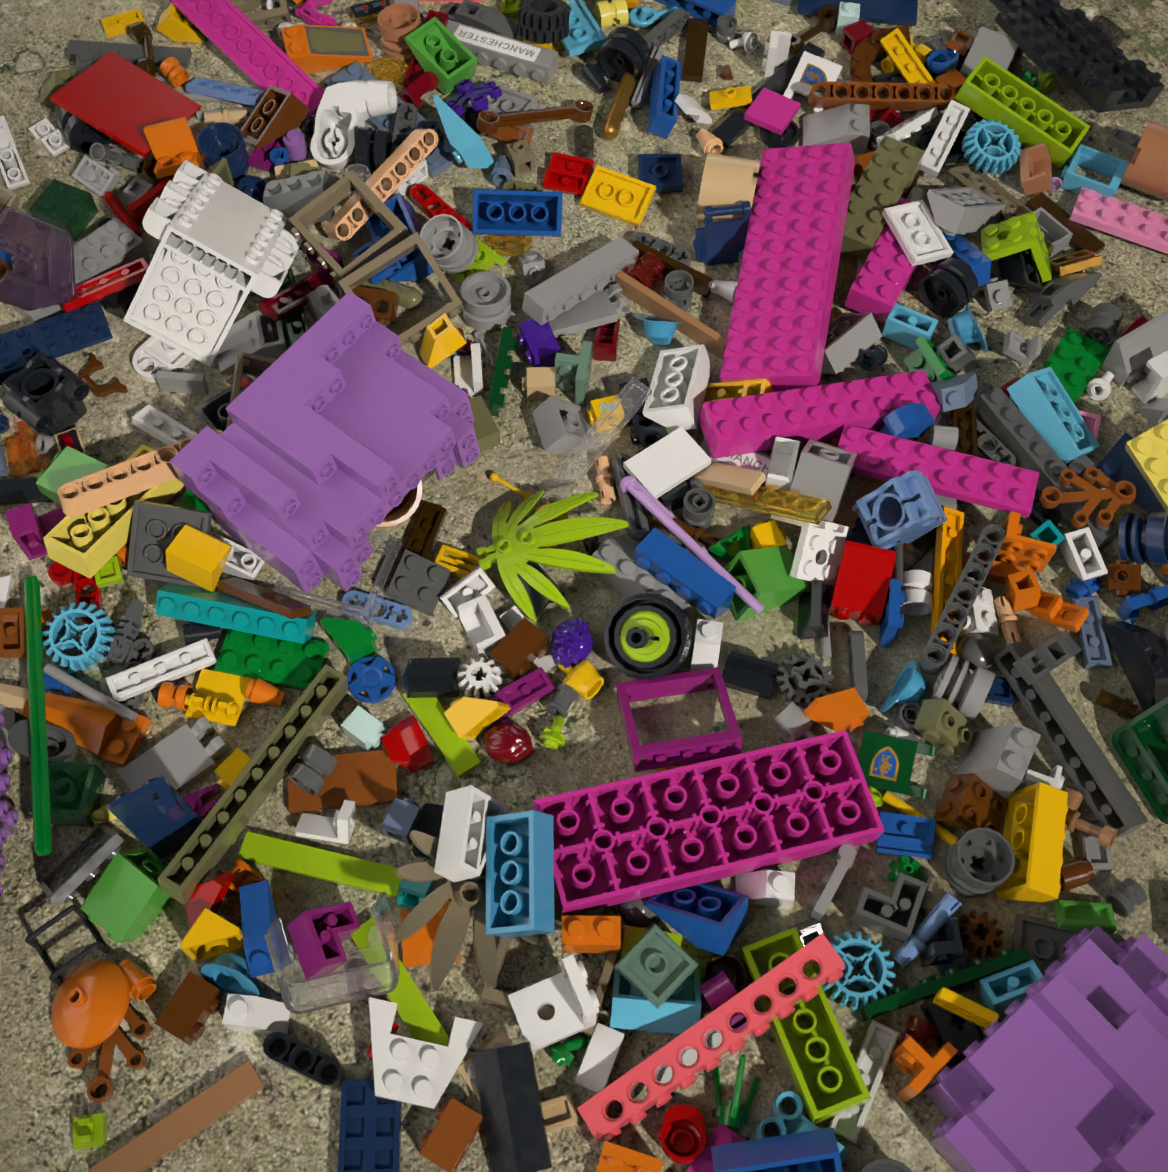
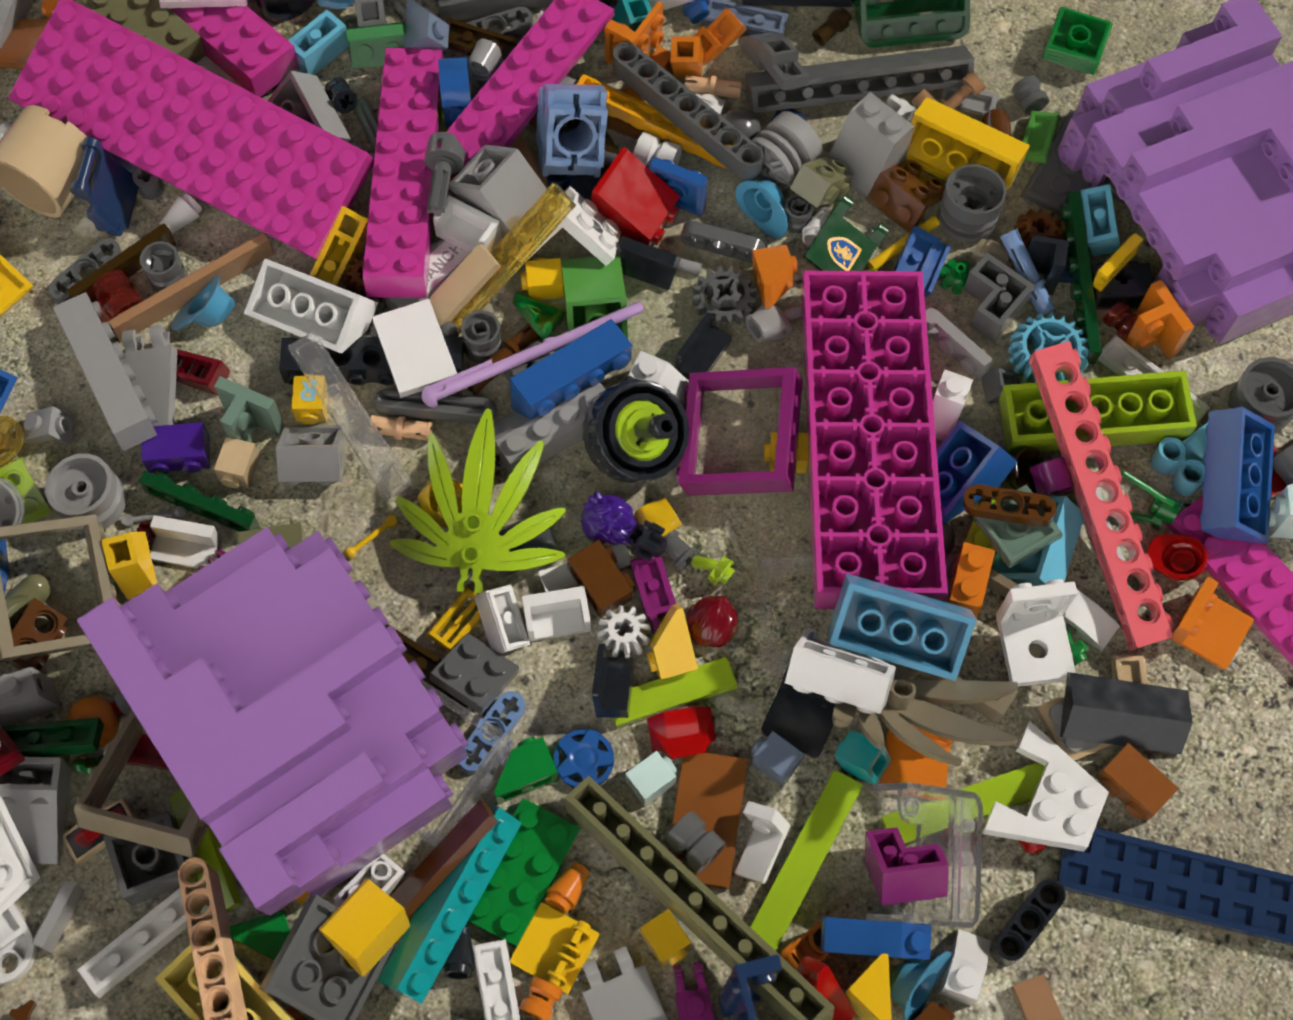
camera: 75 degrees left, 5 degrees up
none -> dark grey piece [424,132,466,217]
none -> black gear [628,520,667,562]
none -> reddish brown beam [962,484,1057,527]

